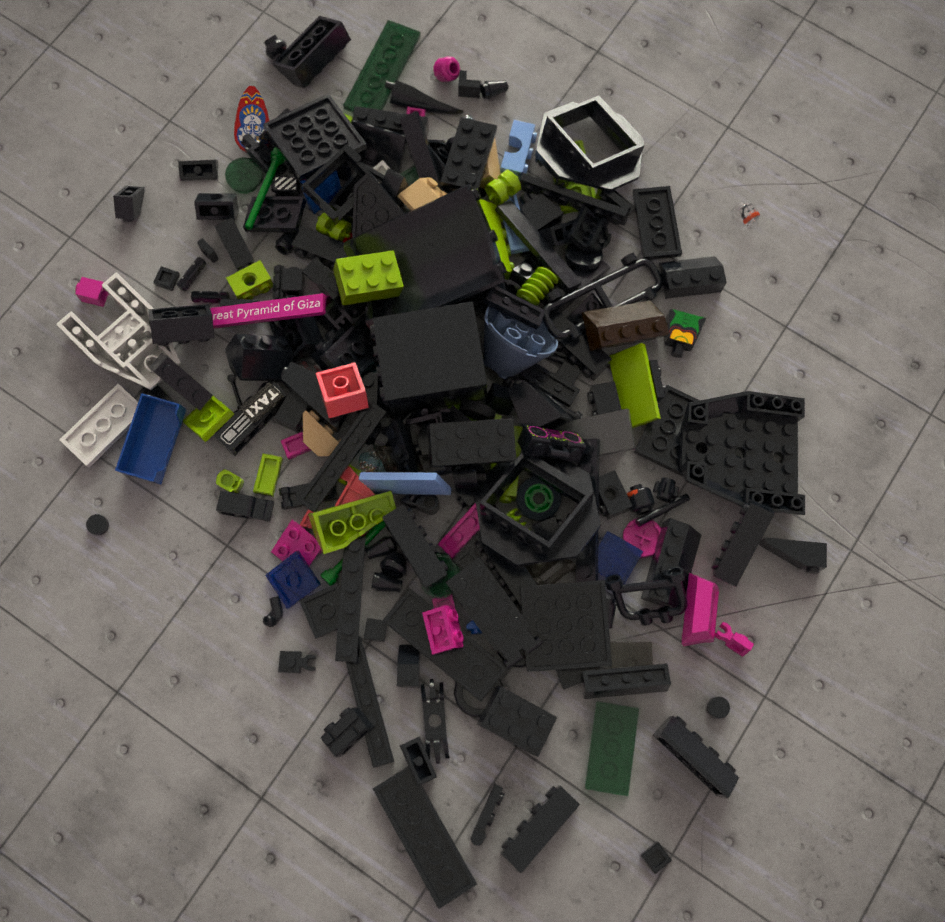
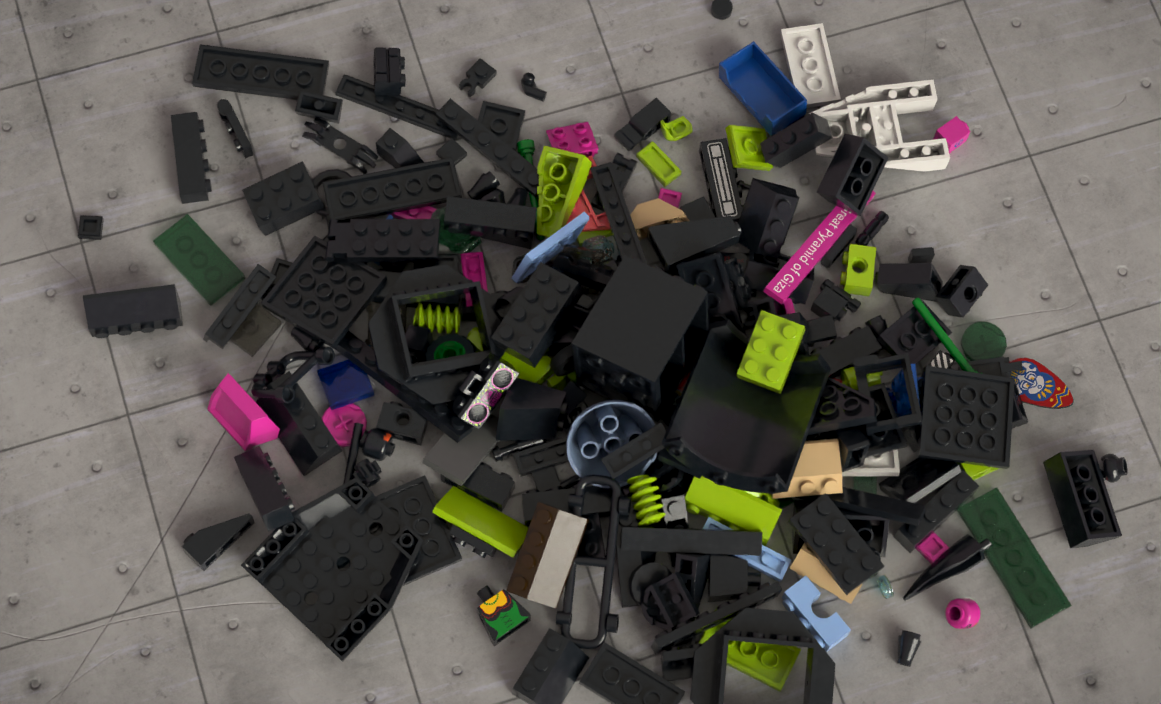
camera: 125 degrees right, 5 degrees down
black slope [113,186,145,222] -> none
black tile [153,266,180,291] -> none
black axle [177,257,207,291] -> none
black slope [178,160,218,180] -> none
clear smoke tile [239,382,284,424] -> none
clear blue tile [265,551,321,609] -> none
coral slope [316,362,369,418] -> none
dark pink bracket [422,606,463,654] -> none
black panel [458,70,481,98] -> none
lime wheel [485,170,521,205] -> none
black tile [707,697,730,719] -> none
dark pink plate [714,622,754,657] -> none

